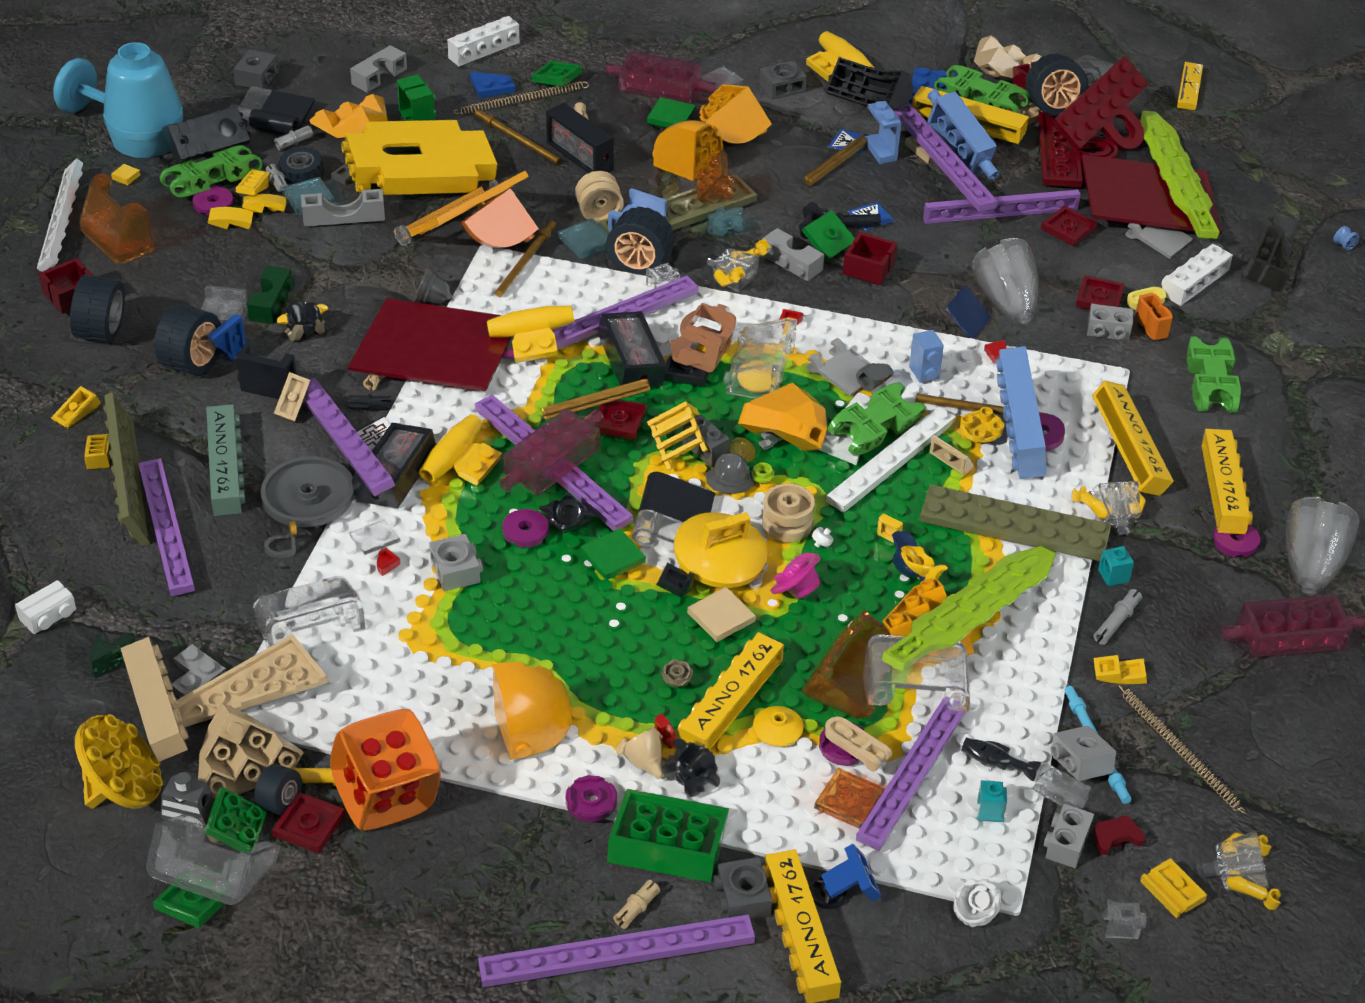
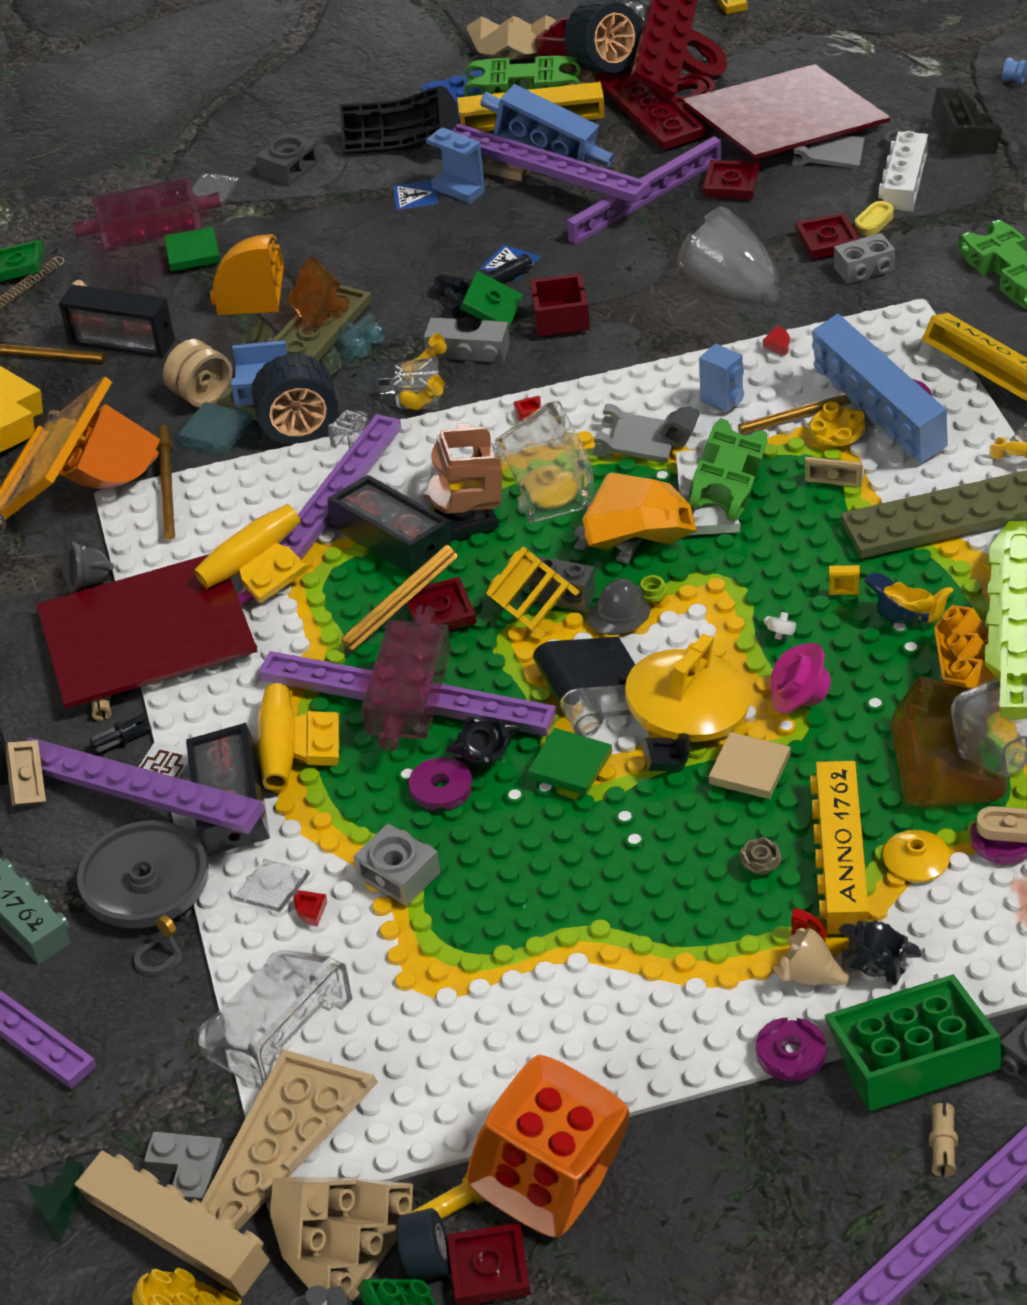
camera: 25 degrees left, 0 degrees up
light orange brick [492,662,572,760] -> none
light orange brick [699,84,772,144] -> none
clear yellow hat [729,437,755,462] -> none
tan wheel [762,483,815,542] -> none
pearl gold axle [803,135,867,186] -> none
yellow plate [806,31,875,82] -> none
white plate [826,406,956,513] -> none
dark blue piece [945,285,991,339] -> none
orange brick [1135,292,1172,340] -> none
lime plate [1140,111,1219,239] -> none

